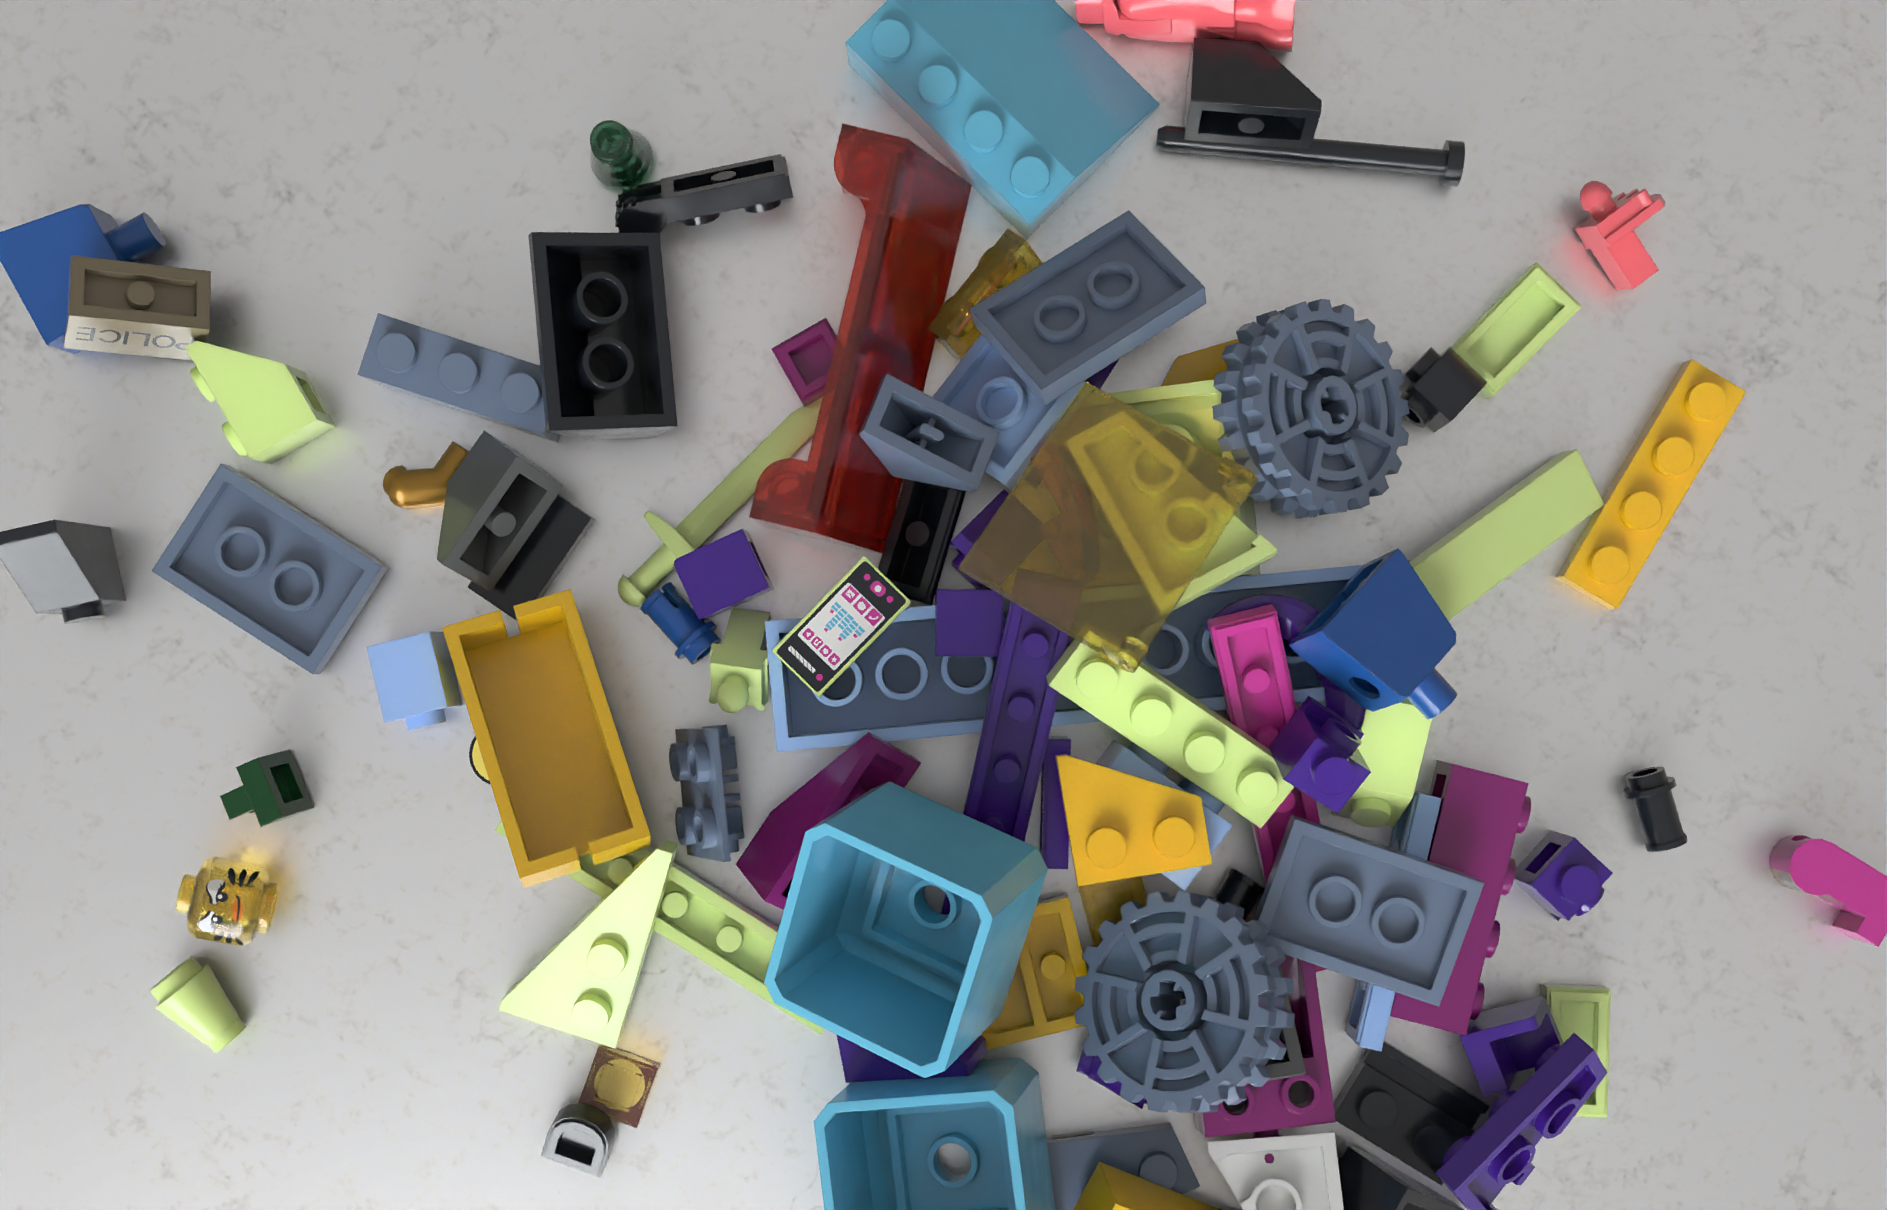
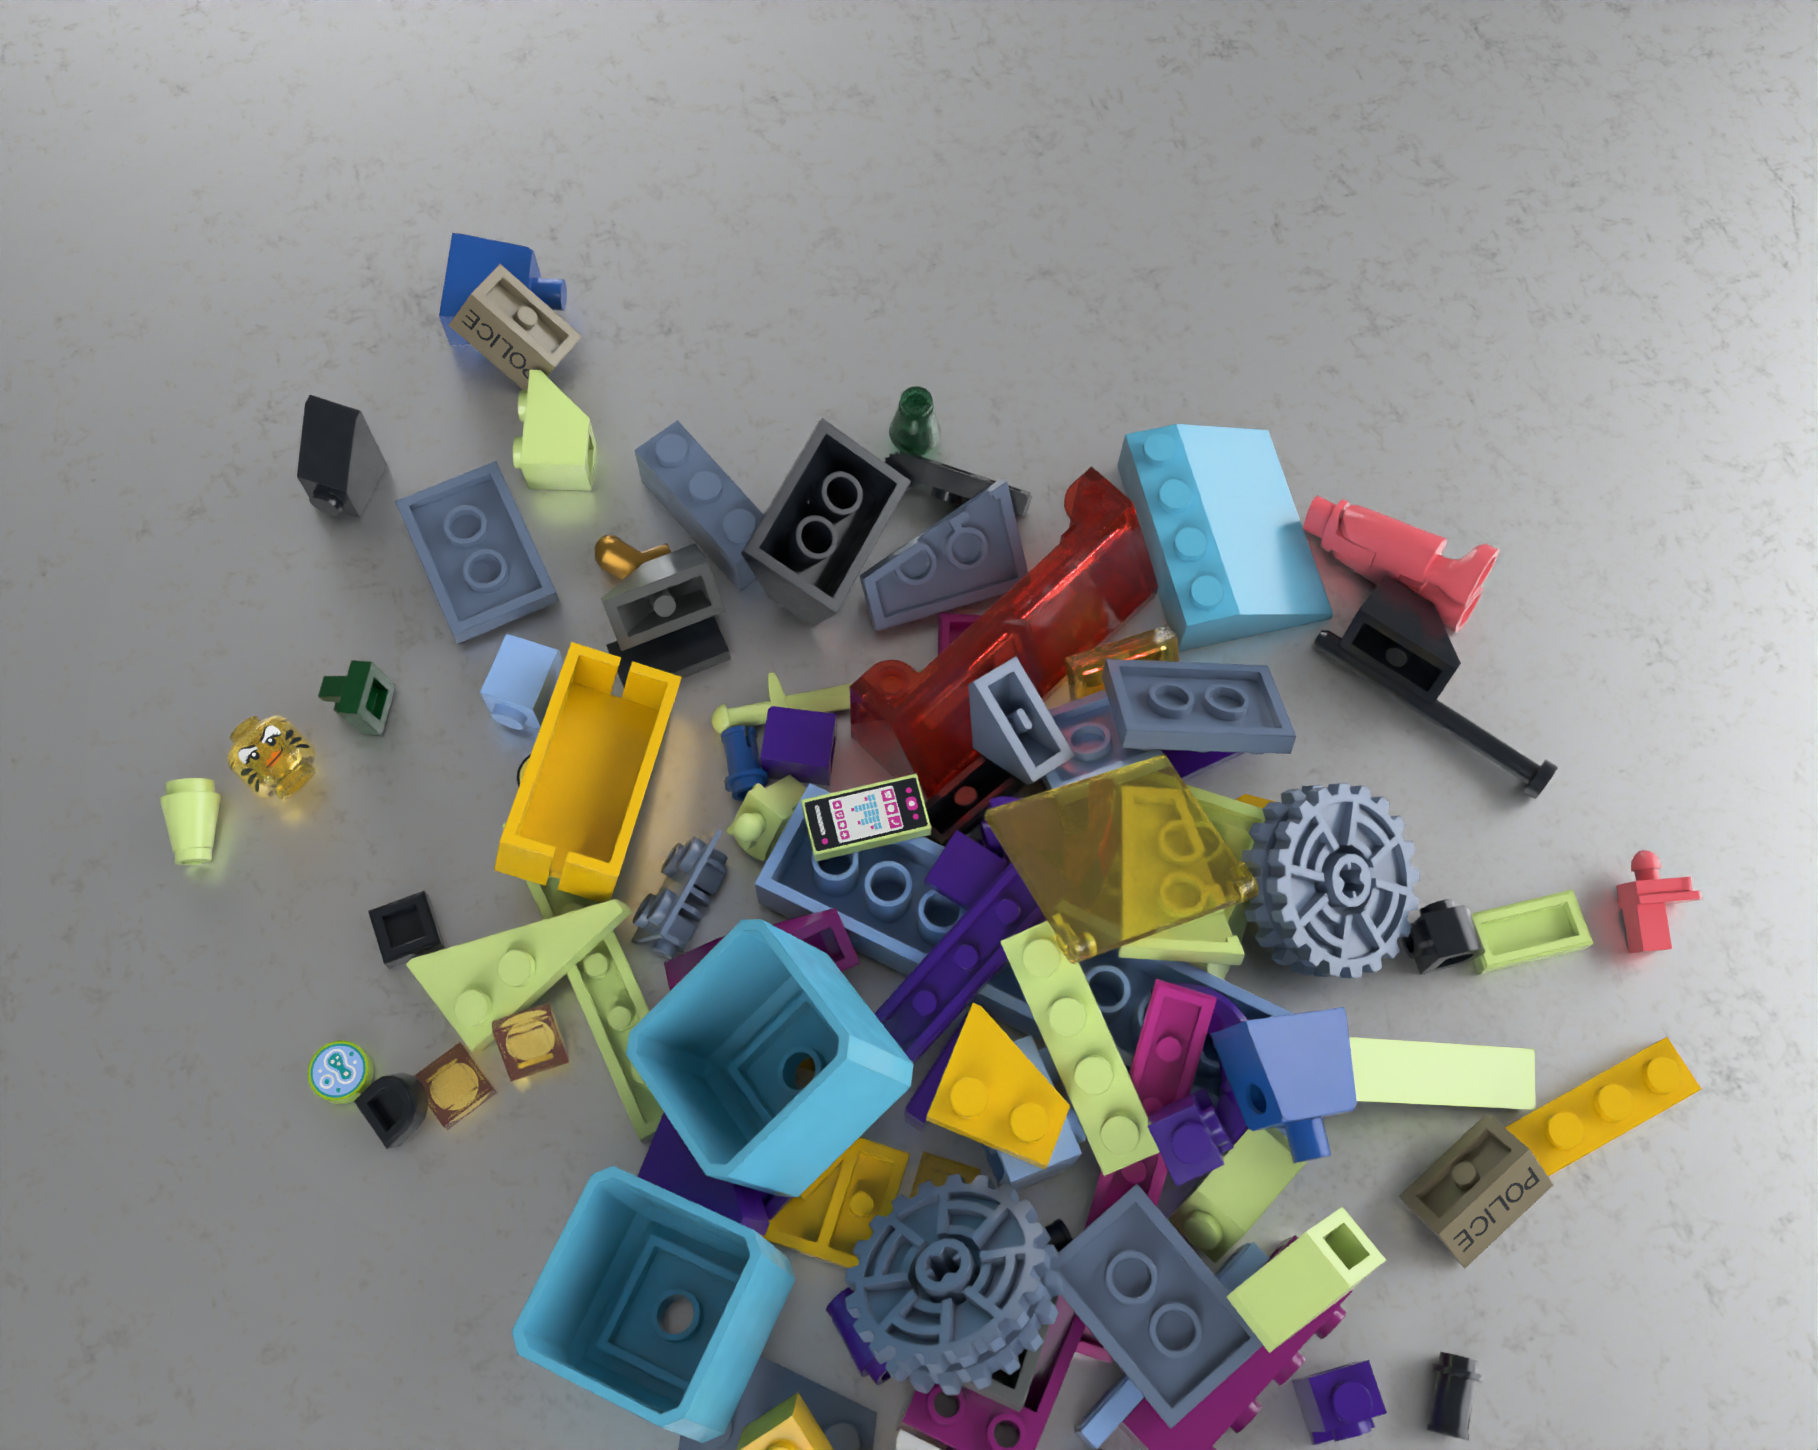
camera: 30 degrees right, 20 degrees down
none -> tile [307,1040,374,1104]
none -> black tile [368,890,445,969]
none -> clear yellow tile [492,1003,569,1081]
none -> sand blue wing [859,478,1031,631]
none -> yellowish green slope [1227,1207,1386,1353]
none -> dark tan panel [1399,1113,1553,1268]

